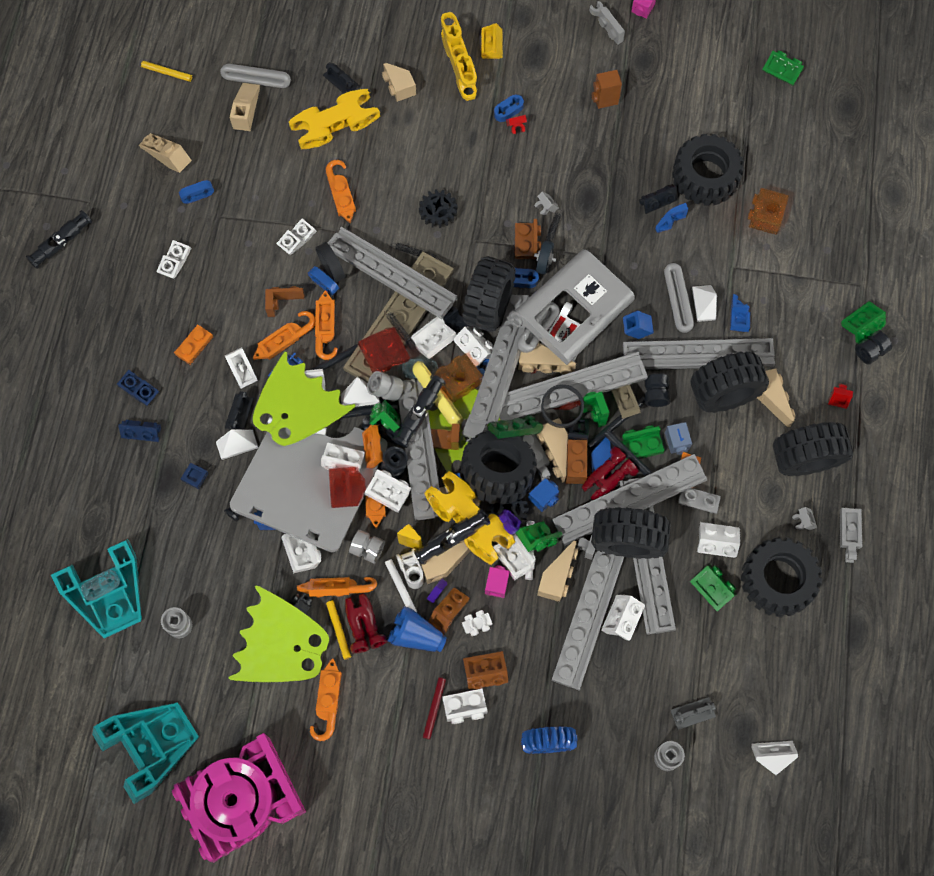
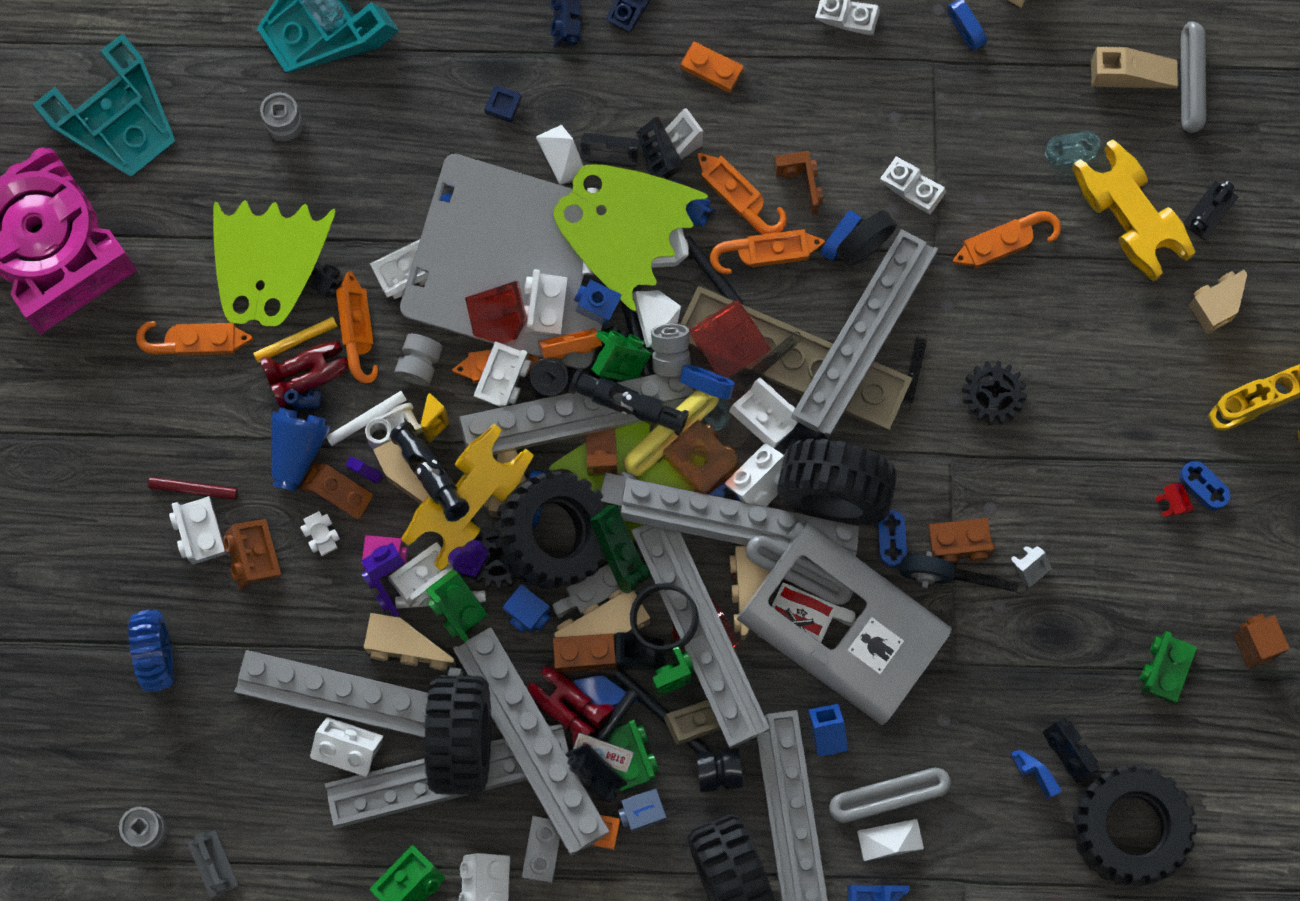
camera: 85 degrees right, 5 degrees up
none -> dark blue arm [284,389,323,410]
none -> dark purple bracket [361,542,405,617]
none -> black hinge [565,744,627,803]
none -> blue brick [573,279,622,327]
none -> white sticker [574,733,634,773]
none -> black slope [636,117,685,180]
none -> blue beam [680,365,735,399]
none -> clear light blue beam [1045,131,1100,165]
none -> green bracket [1139,631,1197,704]

